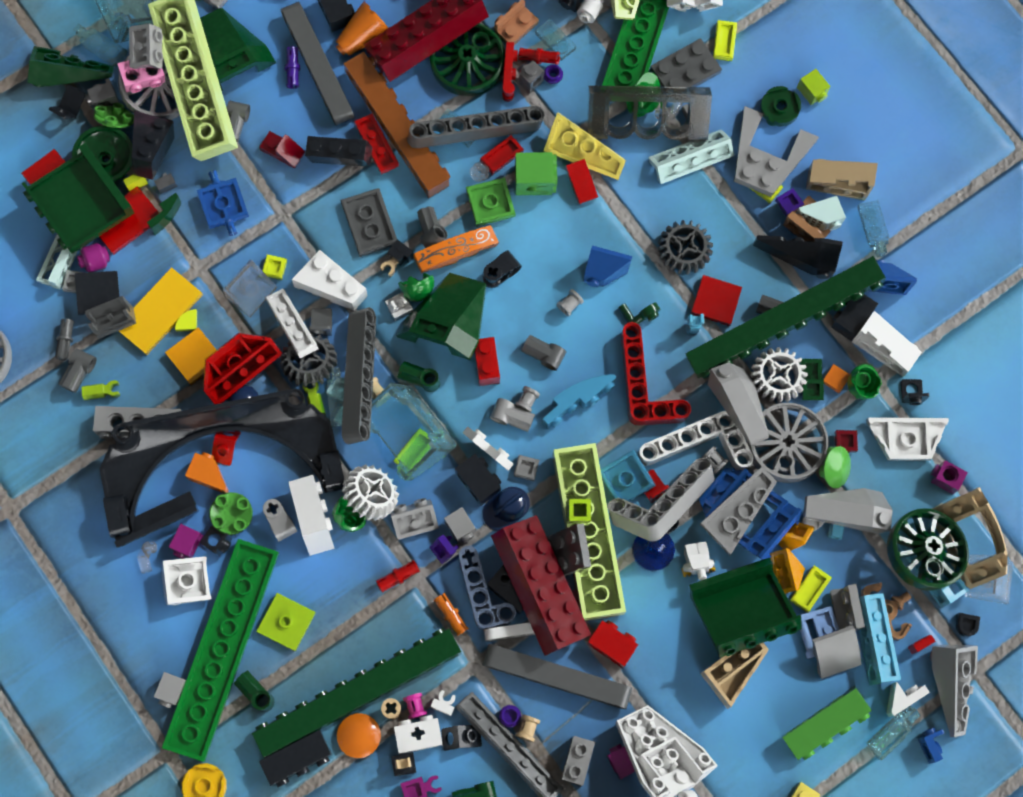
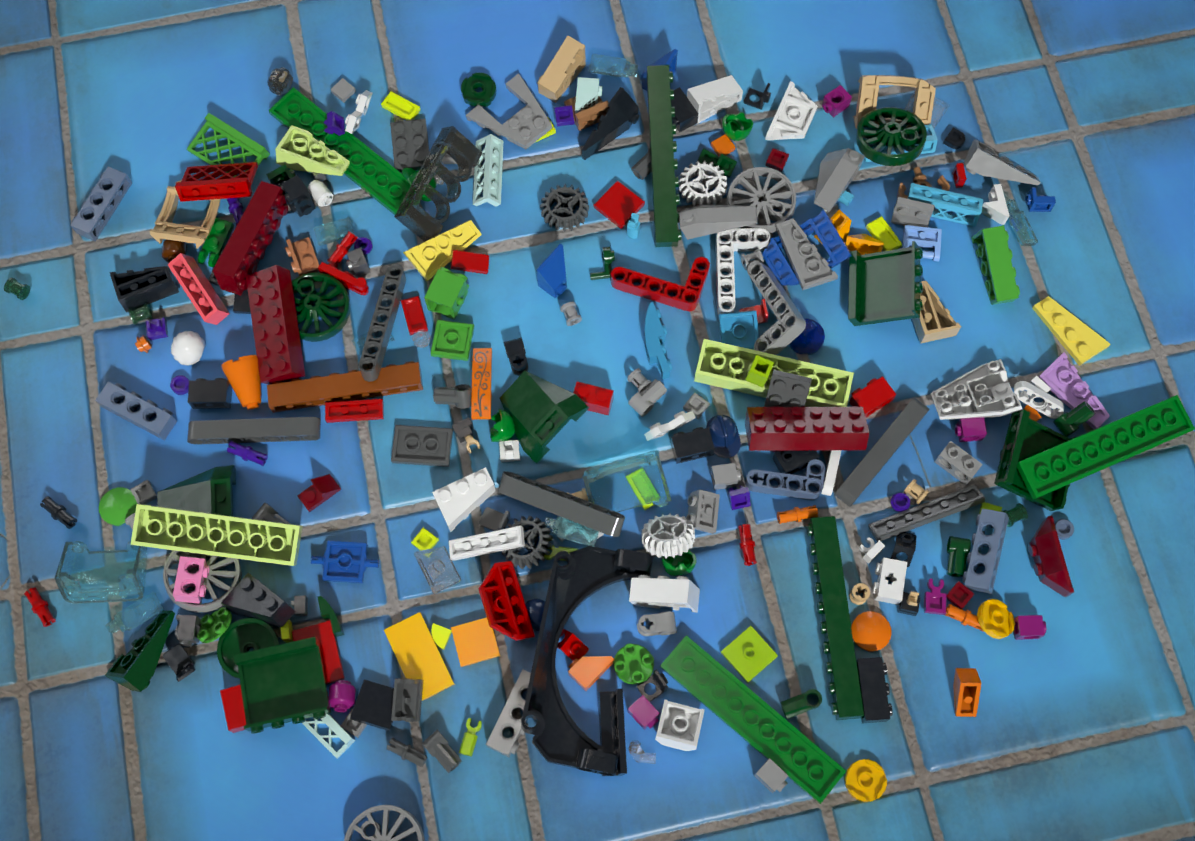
camera: 60 degrees left, 5 degrees down
light grey bracket [129,23,163,69] -> none
black brick [305,136,373,167] -> none
dark green piece [397,361,440,392] -> none
dark pink bush [403,693,427,719] -> none
dark grey piece [522,335,566,371] -> none
white piece [682,541,715,580] -> none
lime brick [797,69,831,105] -> none
light grey slope [812,625,861,679] -> none
bright green dish [819,446,851,488] -> none

